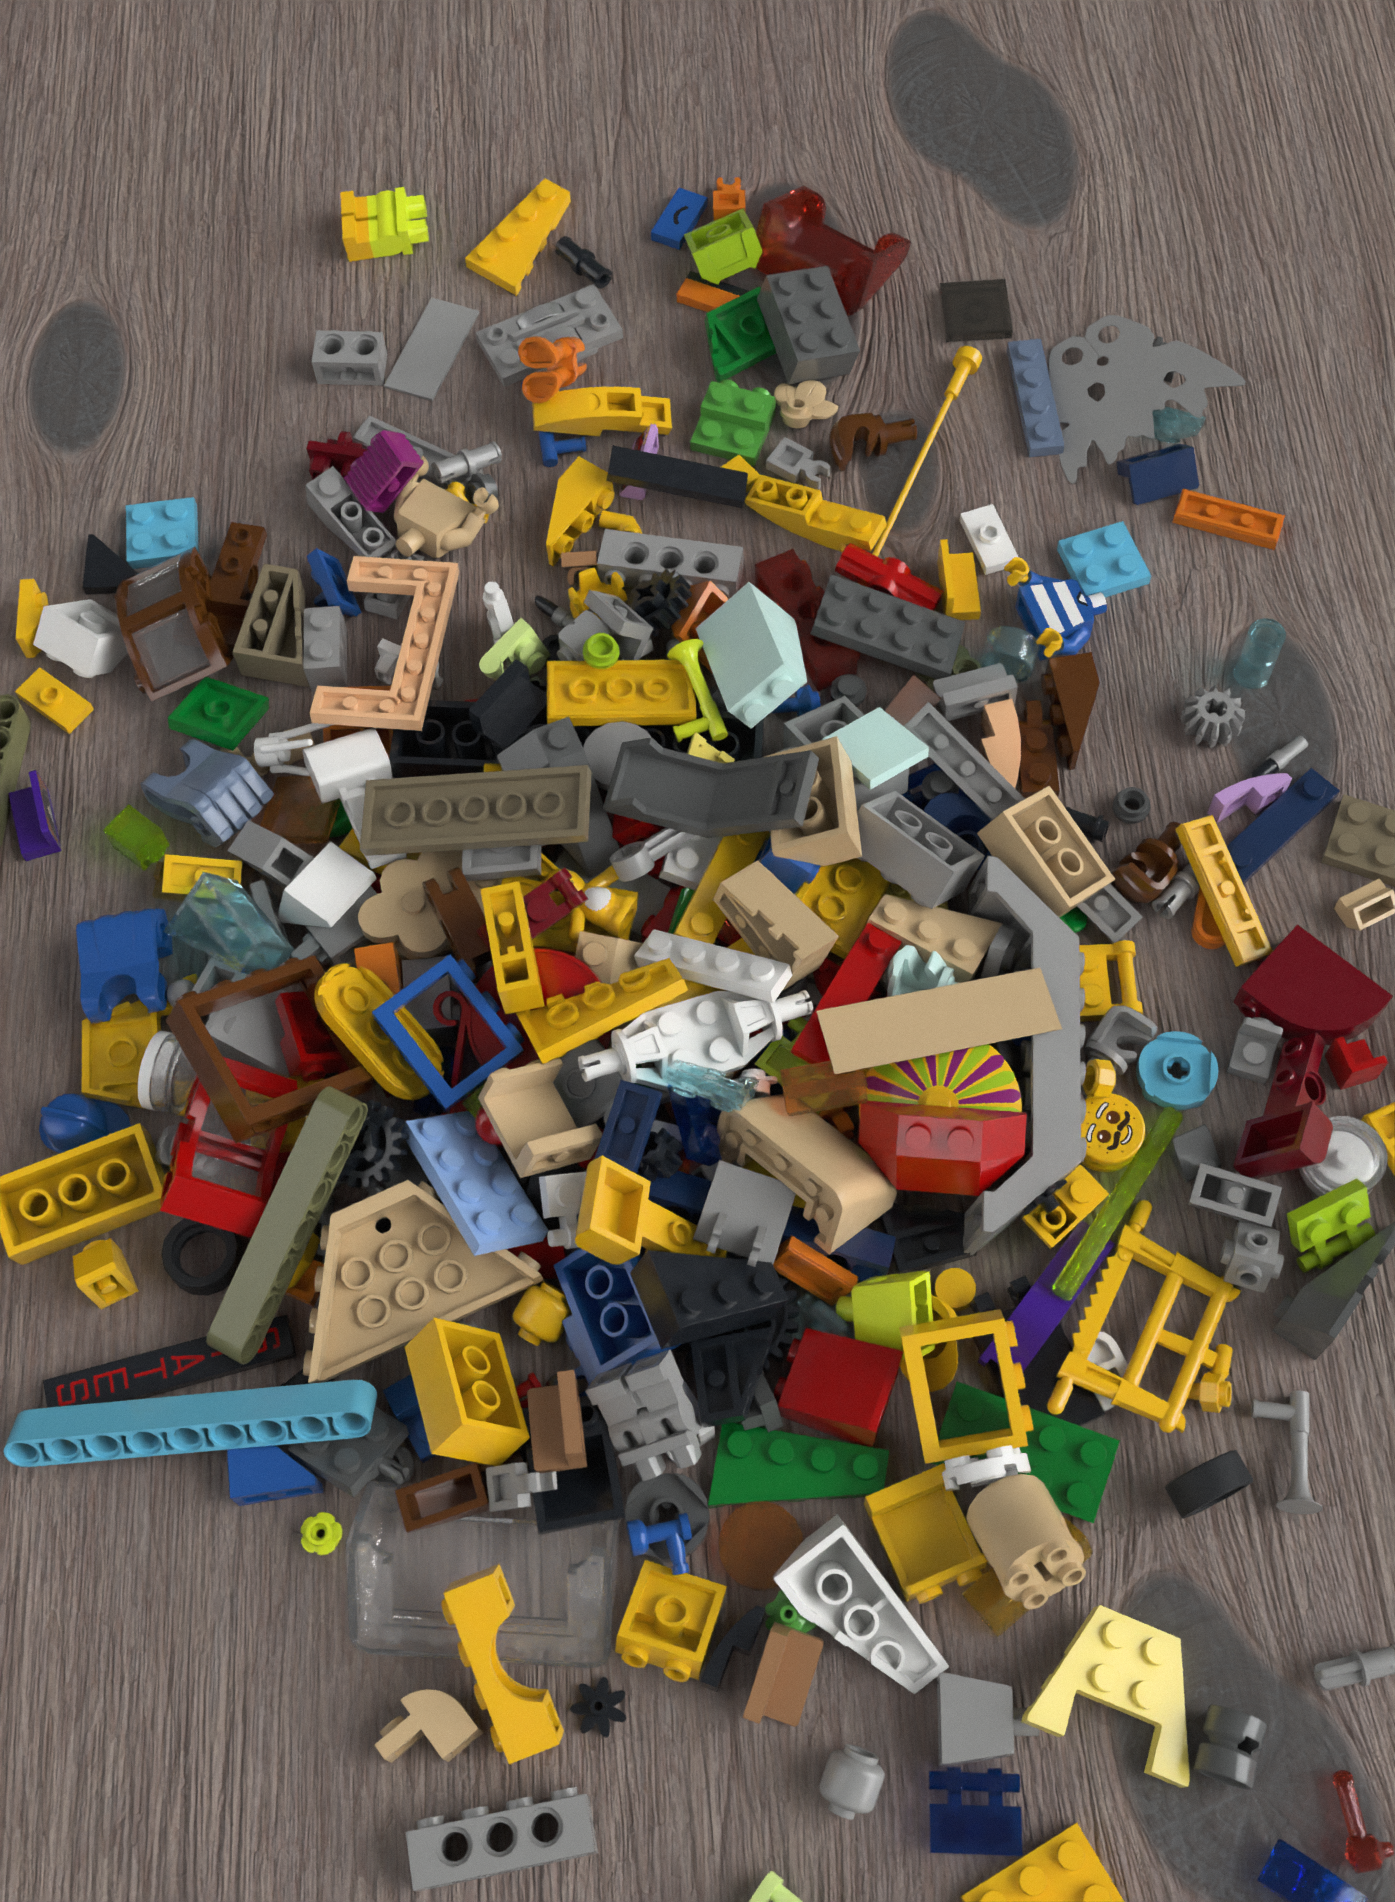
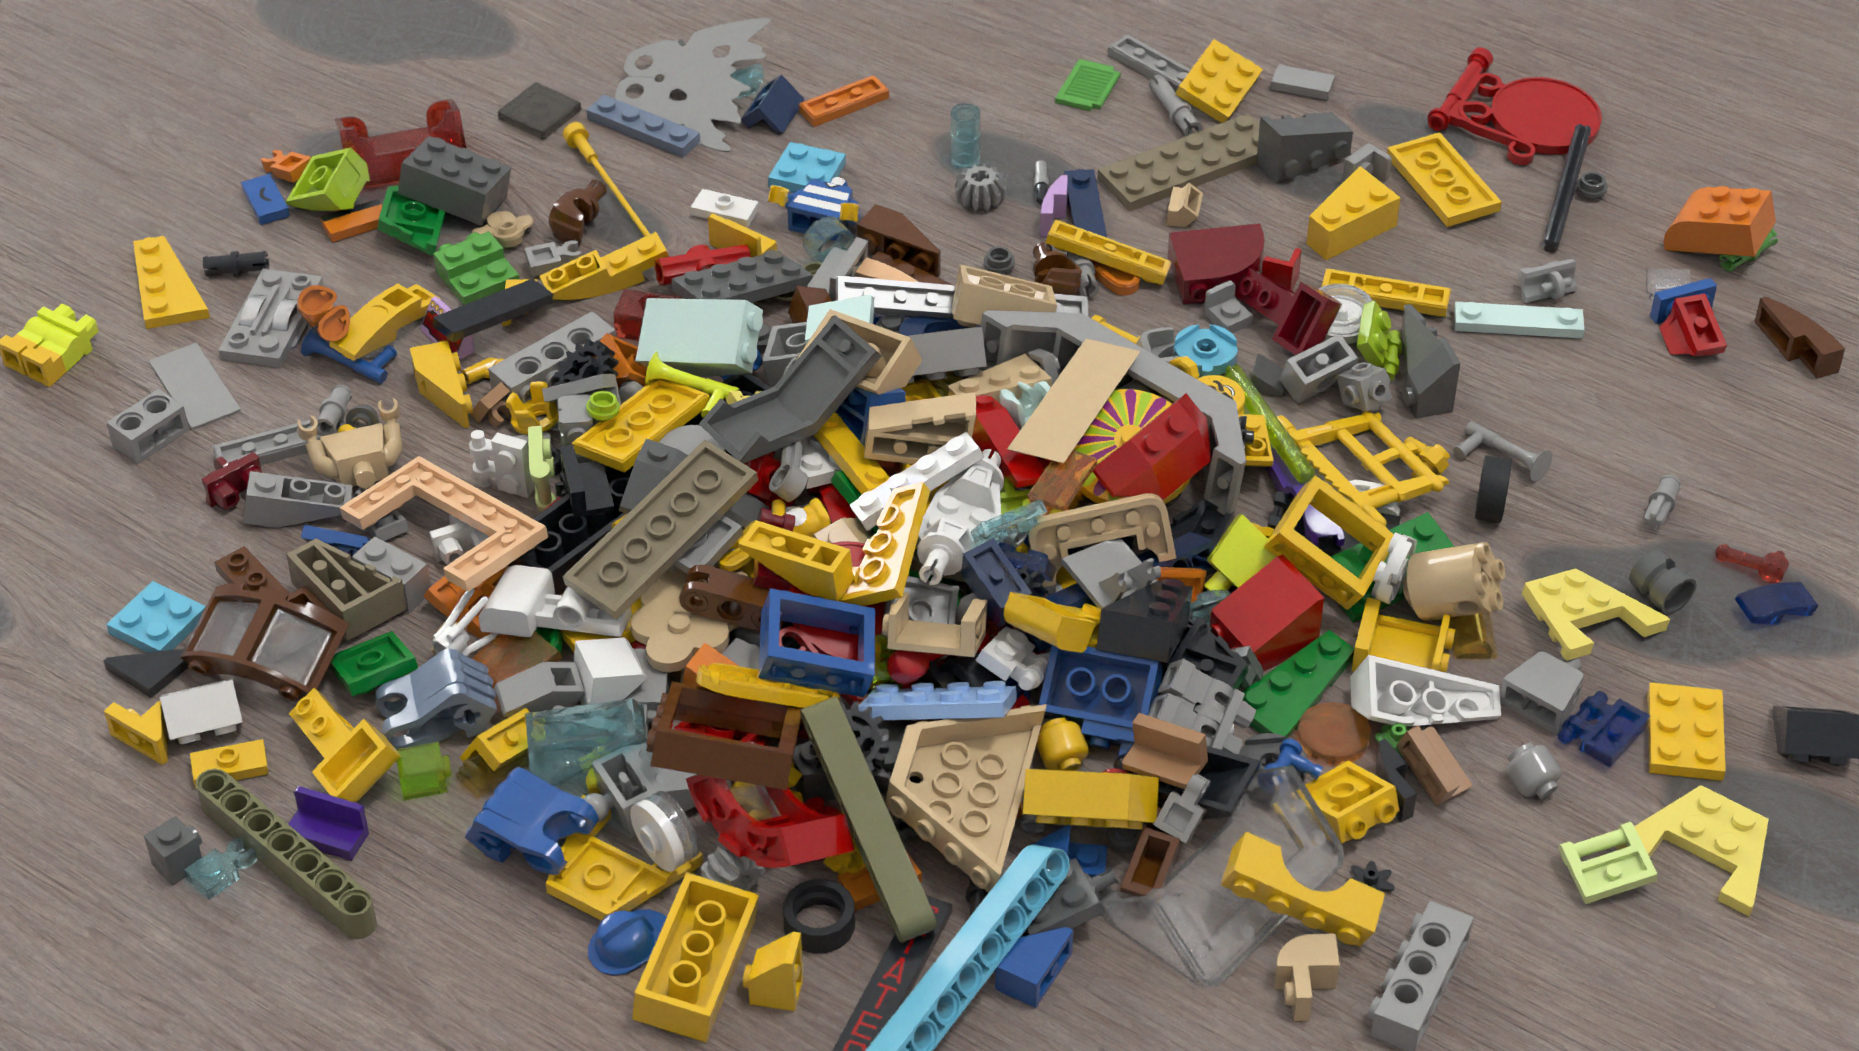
camera: 55 degrees left, 20 degrees down
neon yellow plate [300,1512,342,1556] -> none
magenta brick [344,430,424,513] -> none
none -> yellow plate [288,688,401,803]

